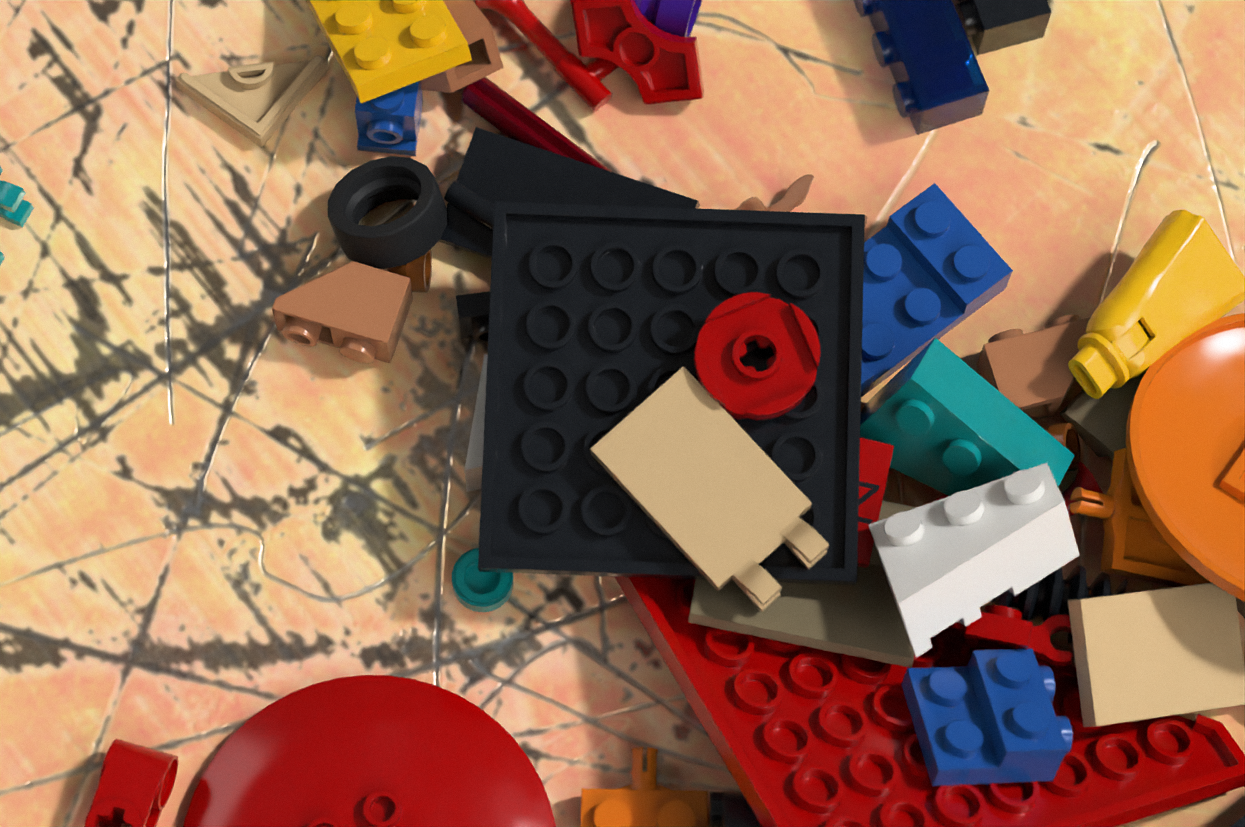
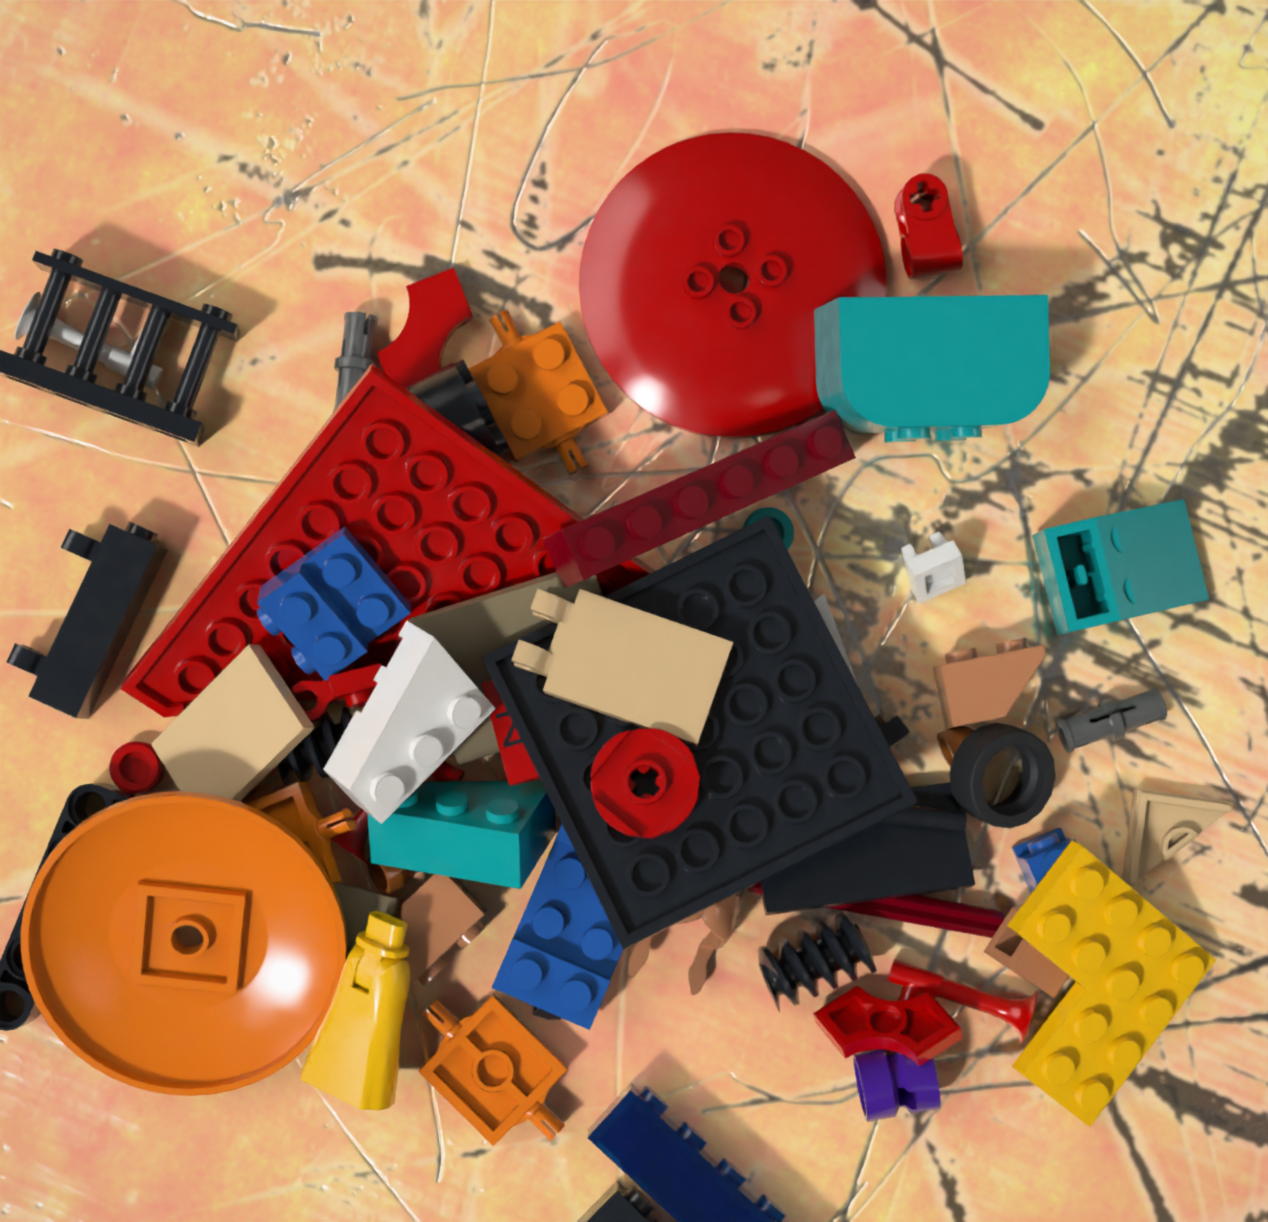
camera: 150 degrees right, 15 degrees up
none -> orange plate [418,993,568,1147]
none -> dark red brick [542,410,856,588]
none -> black piece [758,913,877,1012]
none -> teal brick [814,295,1050,443]
none -> white tile [901,532,966,604]
none -> teal slope [1032,499,1210,636]
none -> dark grey pin [1056,687,1167,753]

